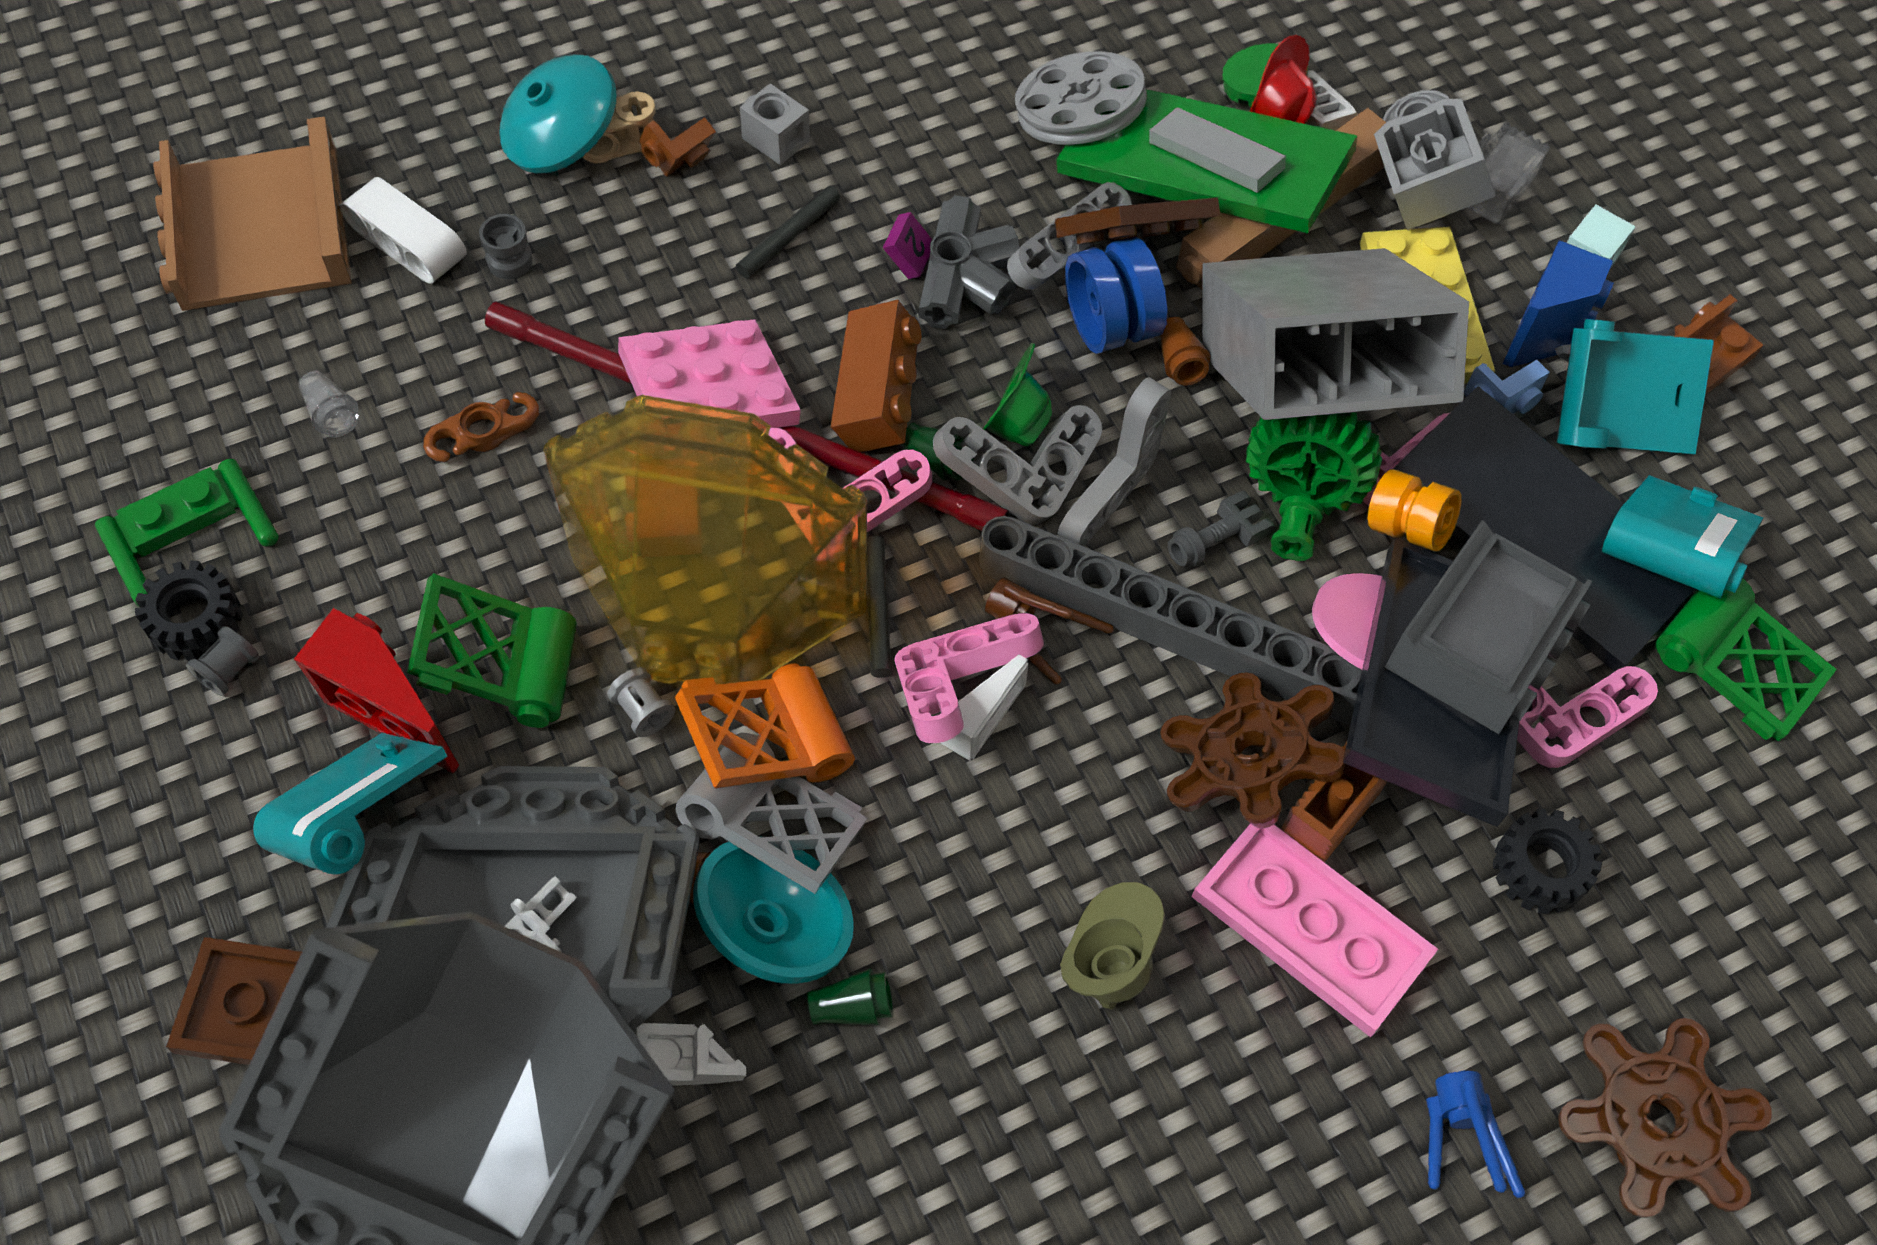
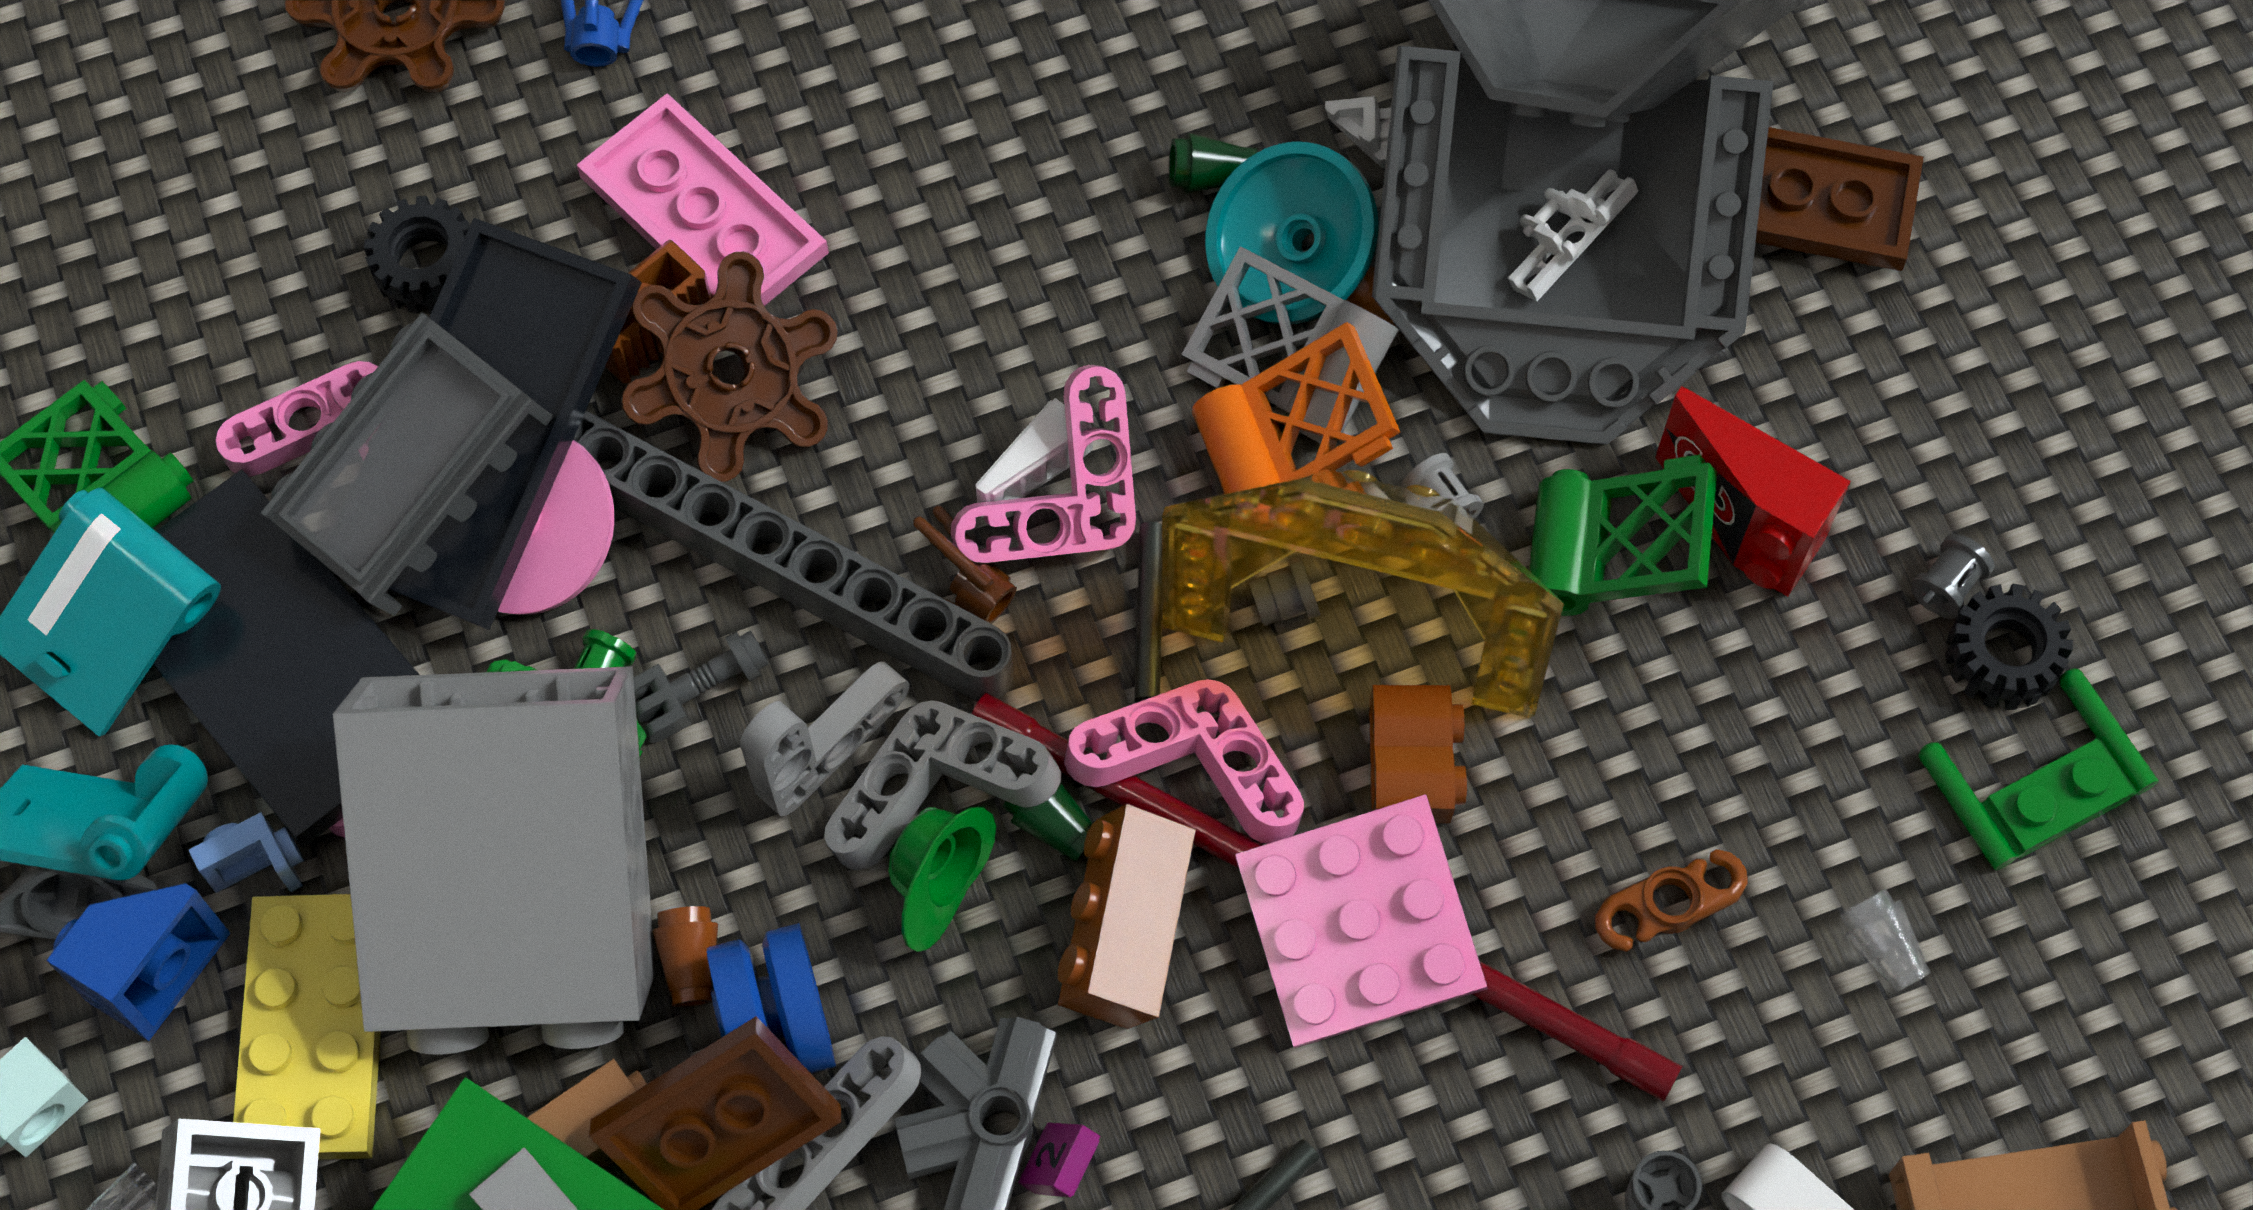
camera: 170 degrees left, 5 degrees up
teal door [253,733,447,874] -> none
olive piece [1060,882,1165,1010] -> none
light orange wheel [1367,469,1462,552] -> none

